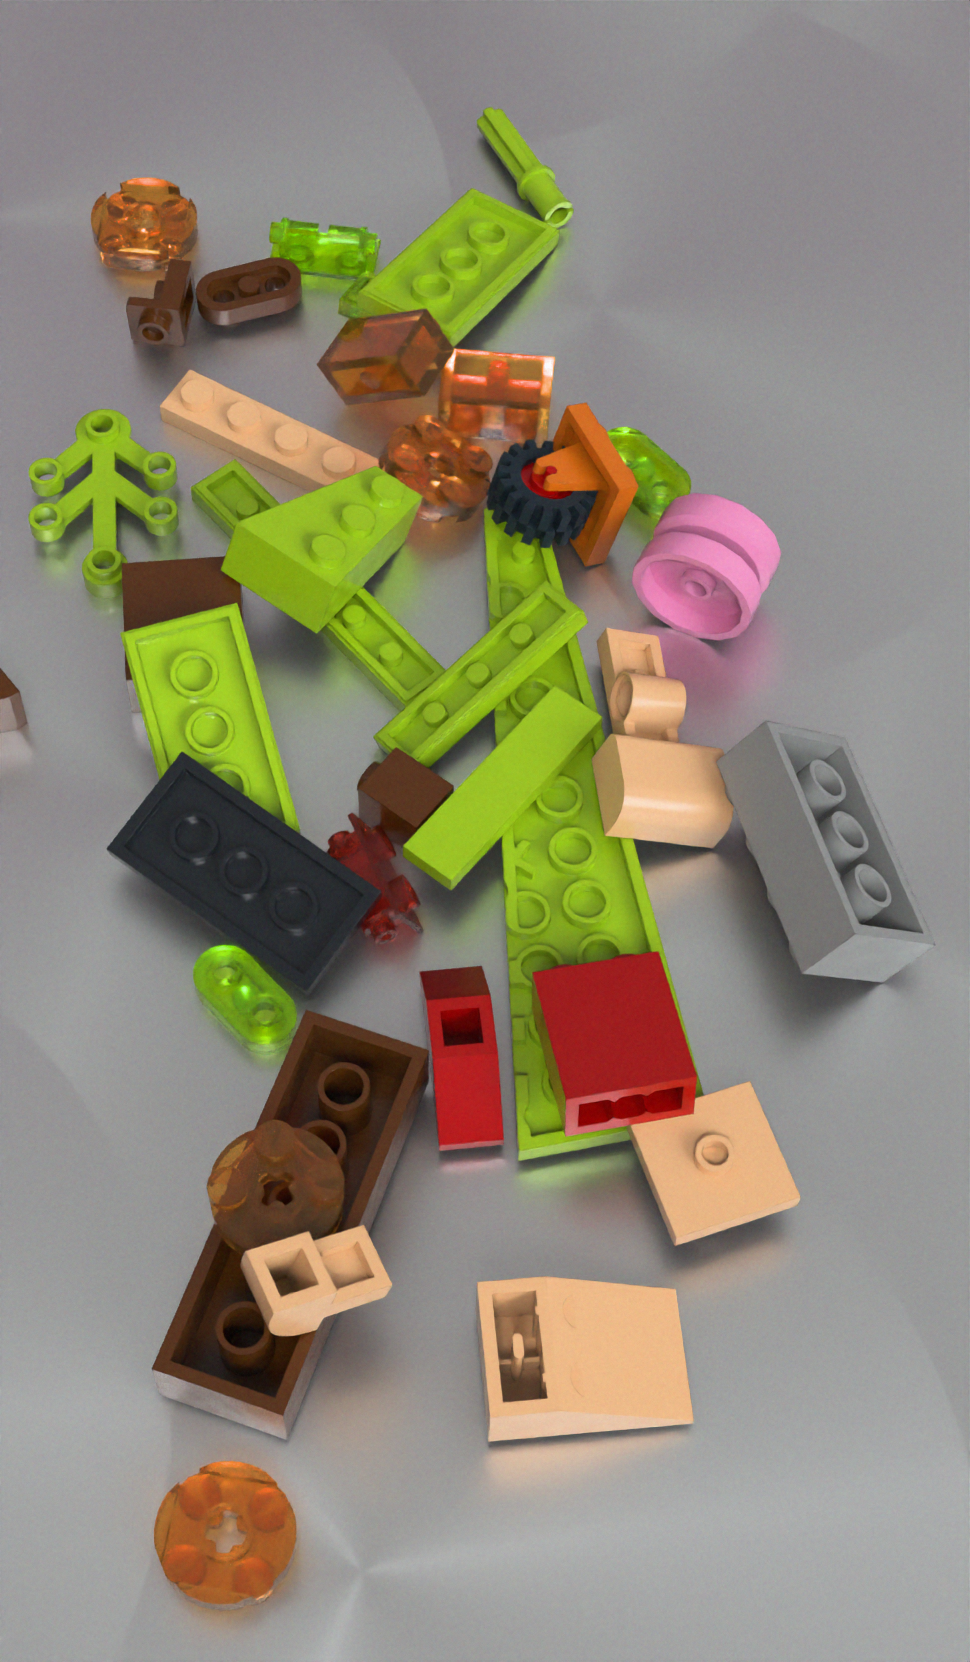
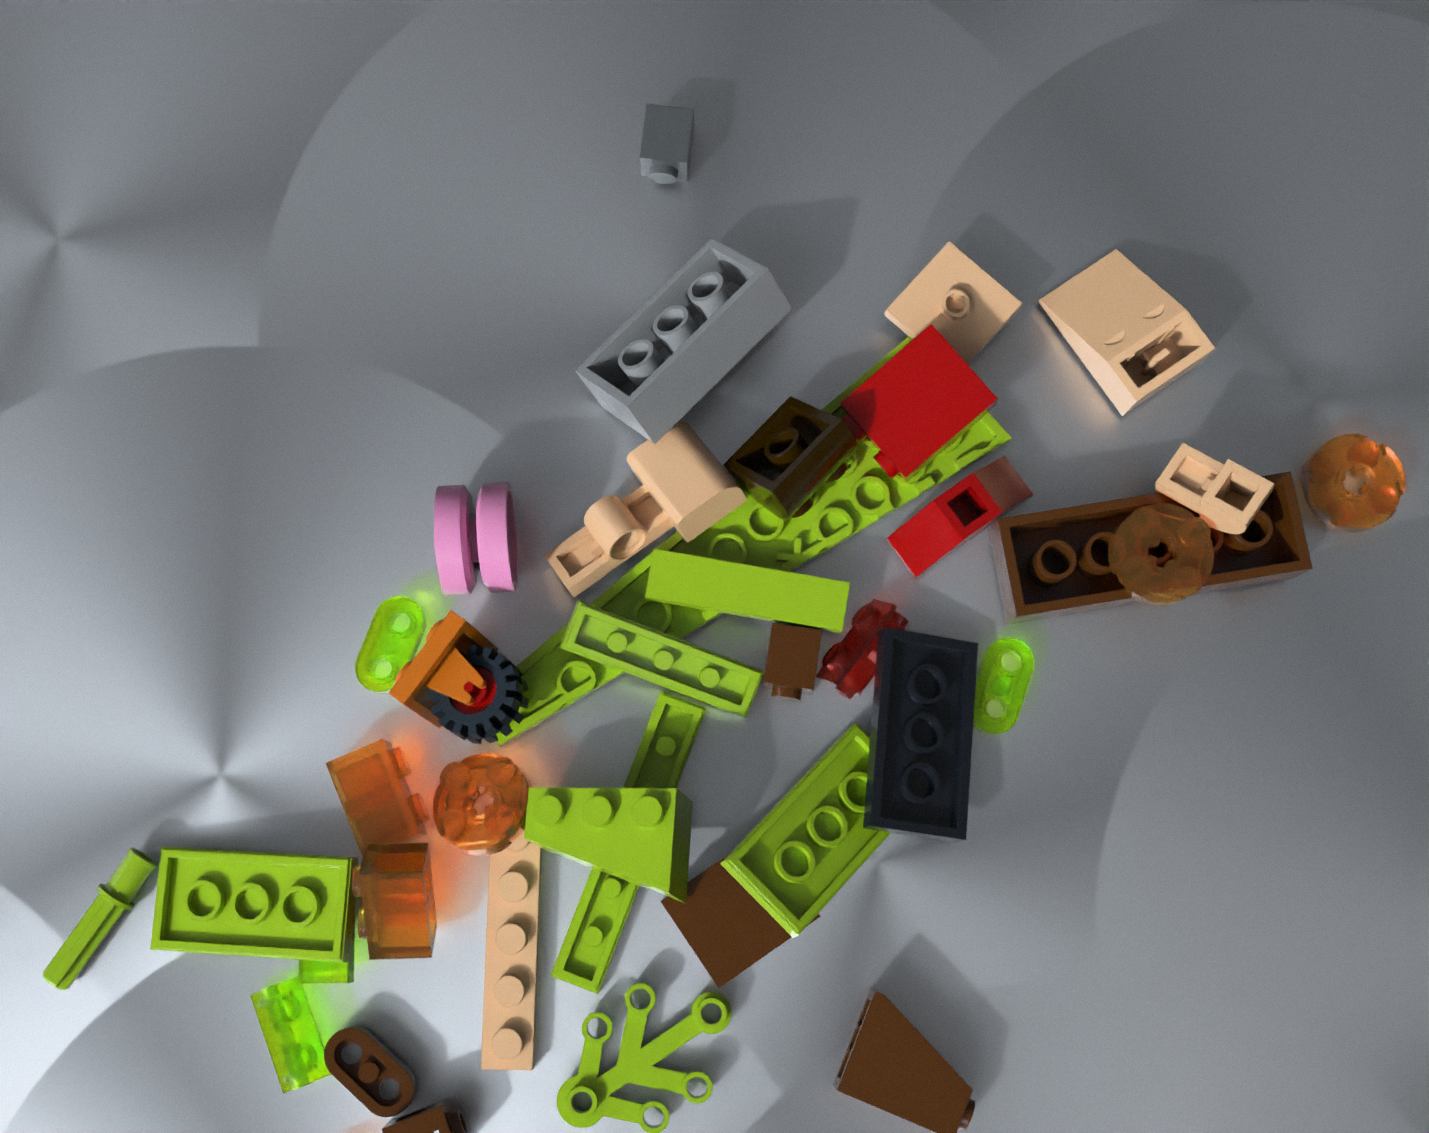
camera: 120 degrees left, 20 degrees up
none -> dark brown brick [723,396,858,520]

